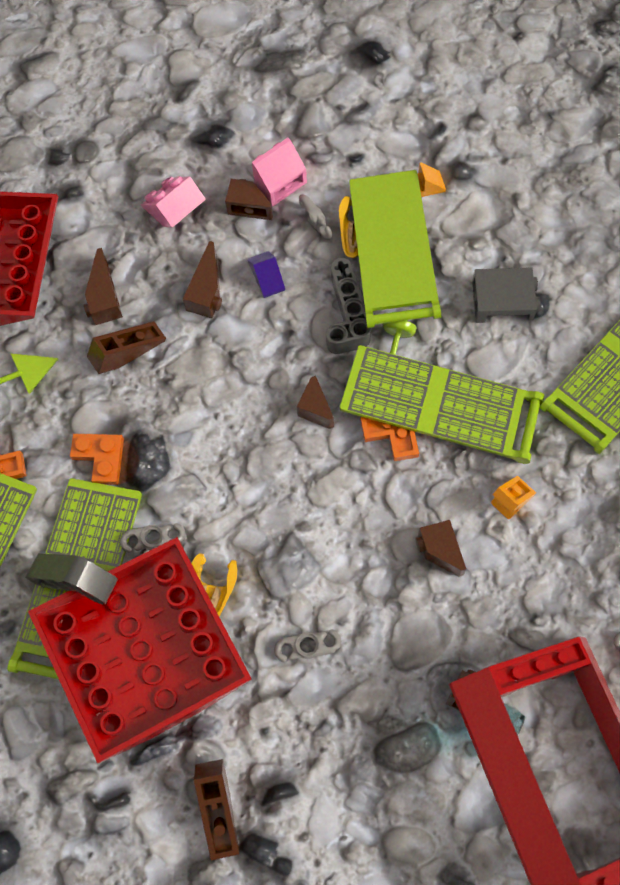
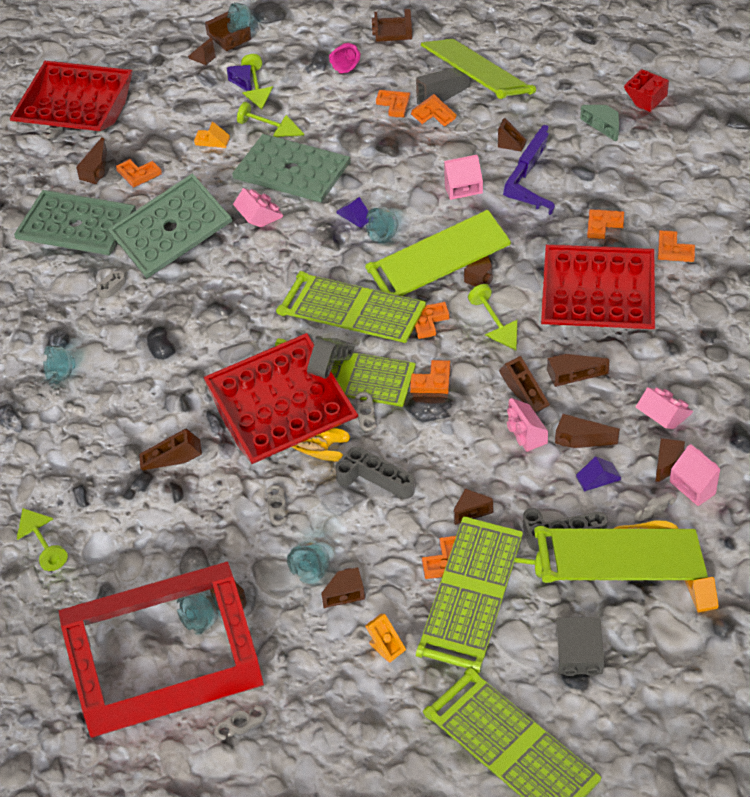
camera: 90 degrees right, 20 degrees down
none -> clear light blue cylinder [287,540,330,584]
none -> dark grey beam [335,447,415,499]
none -> bright pink slope [507,398,548,452]

